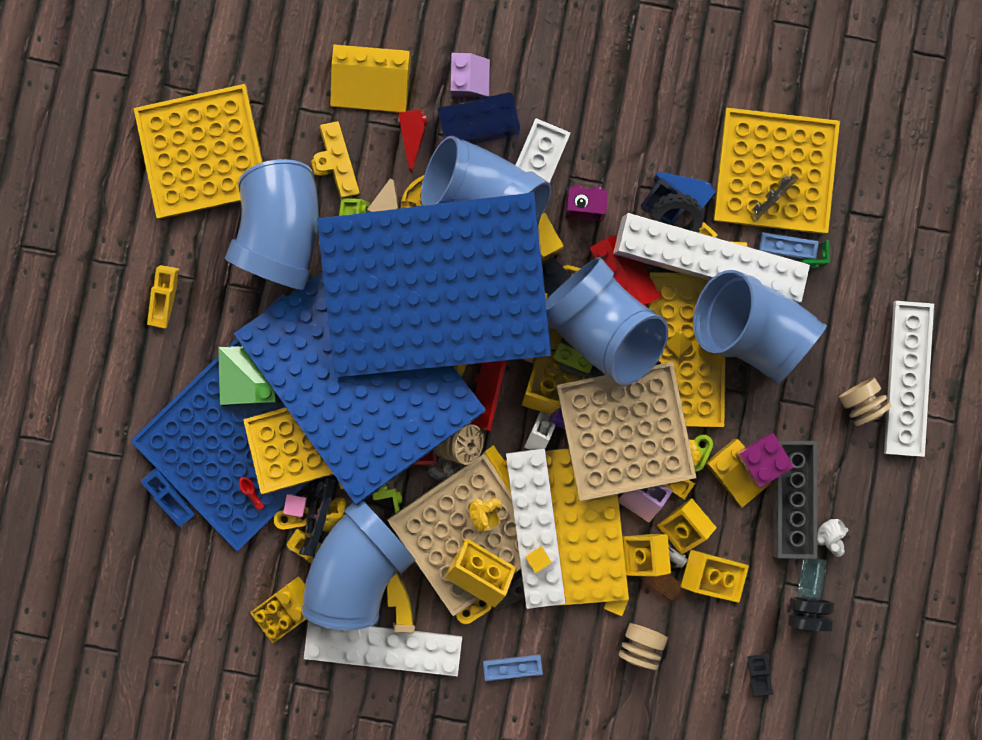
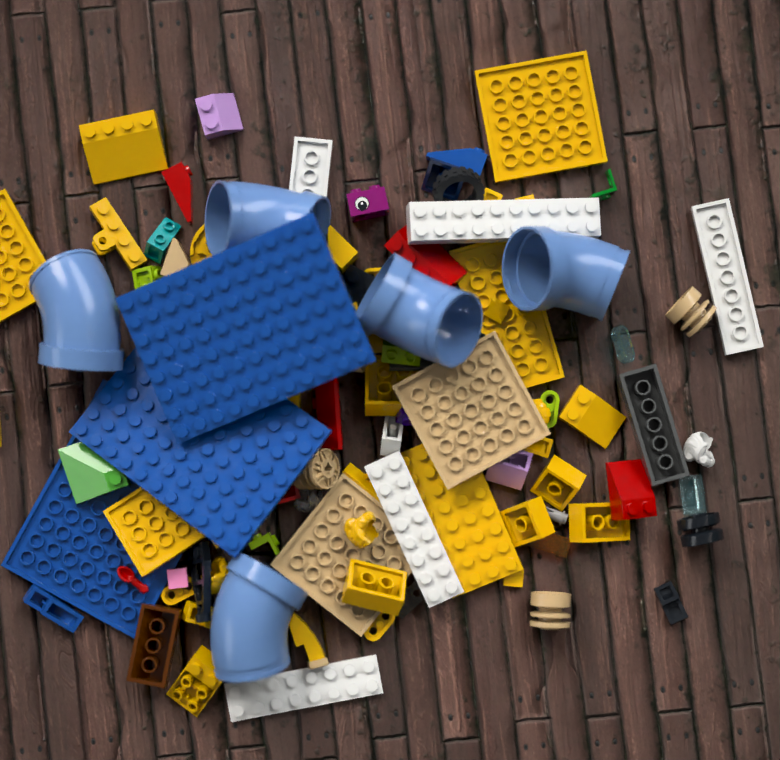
camera: 15 degrees left, 0 degrees up
clear blue brick [437,92,521,144] -> none
medium blue tile [483,654,543,681] -> none
yellow tile [525,546,552,573] -> none
magenta brick [735,433,794,488] -> none
clear smoke tile [750,174,799,222] -> none
medium blue tile [759,232,819,260] -> none
none -> reddish brown slope [126,603,183,688]
none -> teal bracket [144,217,181,264]
none -> red slope [606,459,657,520]
none -> clear light blue plate [611,325,635,364]

